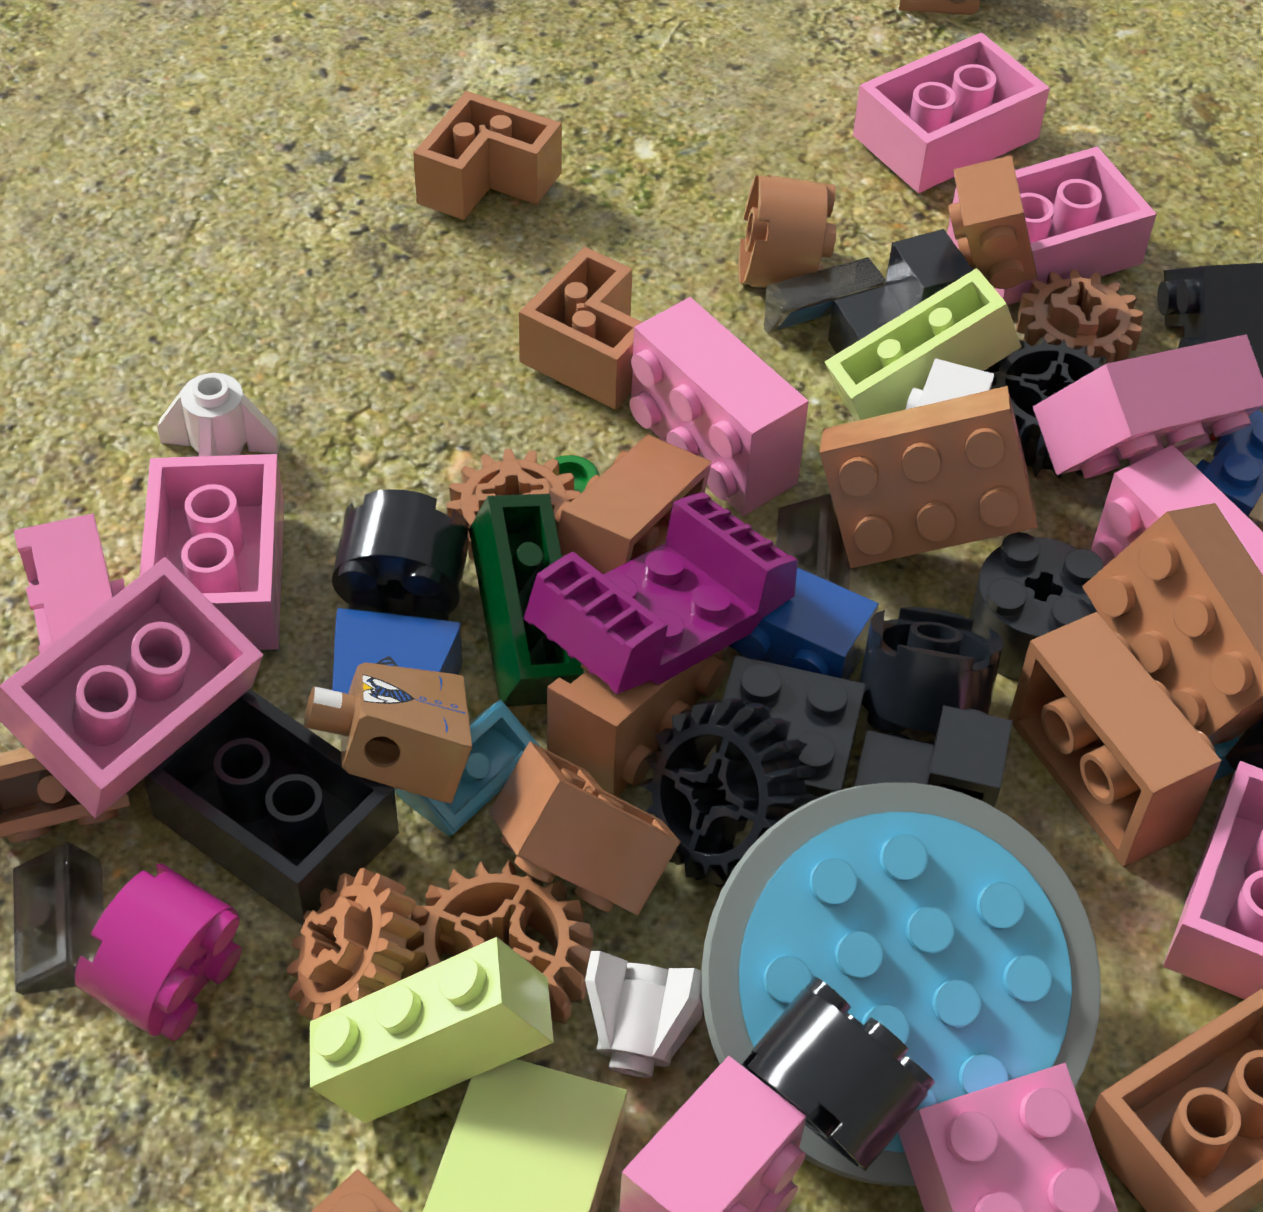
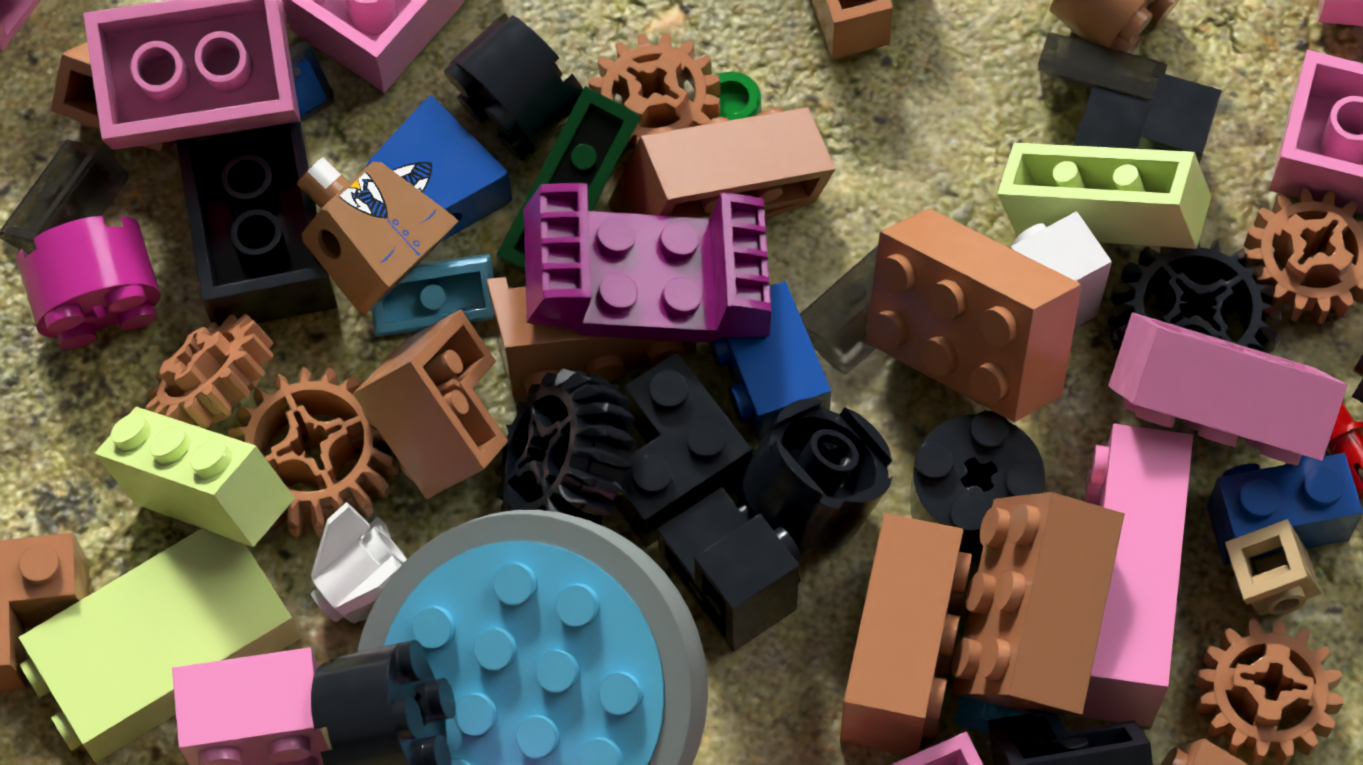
camera: 45 degrees right, 15 degrees up
bright pink brick [630,297,809,516] -> none
nougat brick [948,155,1038,289] -> none

